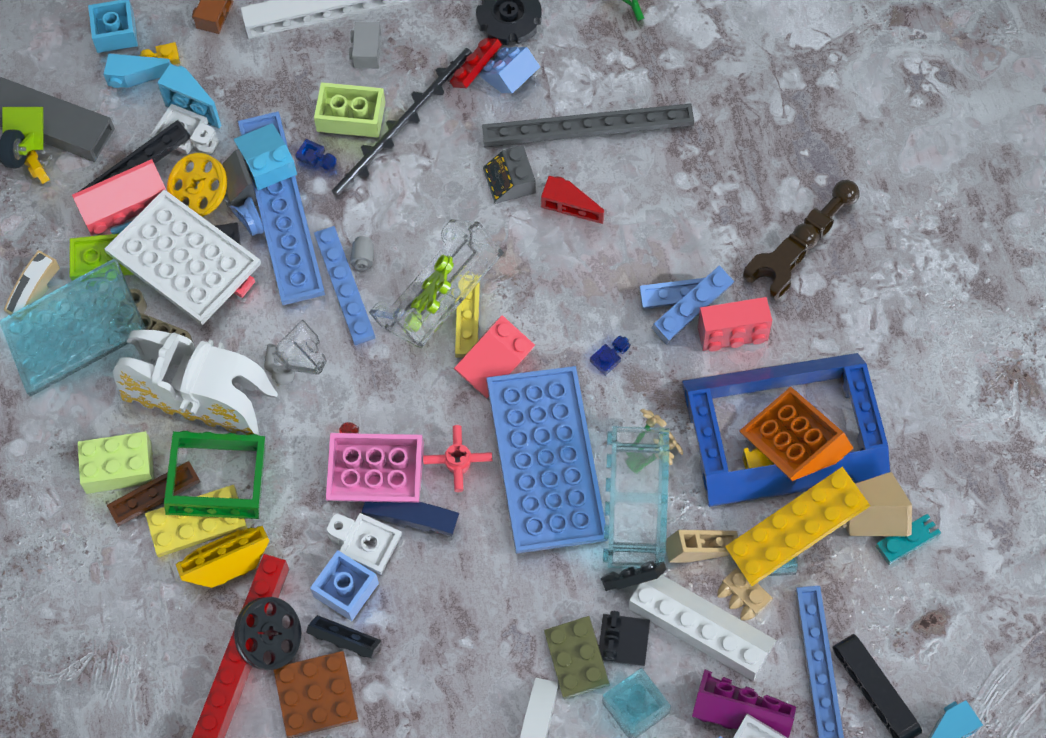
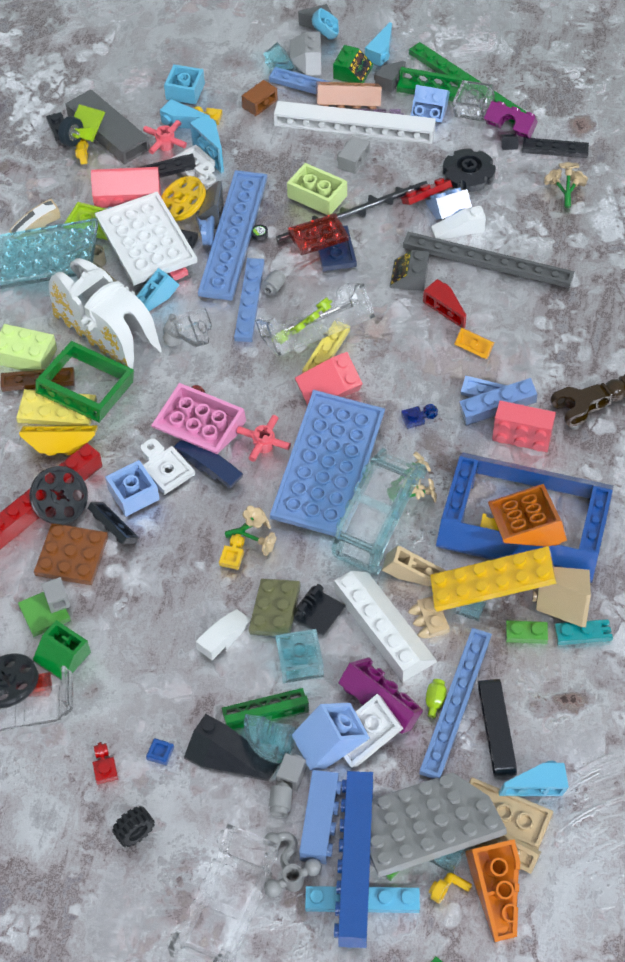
camera: 25 degrees right, 10 degrees down
medium azure slope [234,123,297,190] -> none
clear blue plate [295,139,337,171] -> none
black hinge [600,561,667,591] -> none
none -> medium azure slope [136,268,180,311]
none -> coral bar [143,120,187,154]
none -> yellow plate [219,534,245,570]
none -> tan plant [225,505,276,556]
none -> tile [251,225,268,241]
none -> clear red plate [288,213,349,256]
none -> dark blue plate [314,225,357,272]
none -> lime plant [425,679,447,718]
none -> white slope [431,206,486,239]
none -> light orange plate [454,328,495,359]
none -> bright green plate [506,620,548,644]

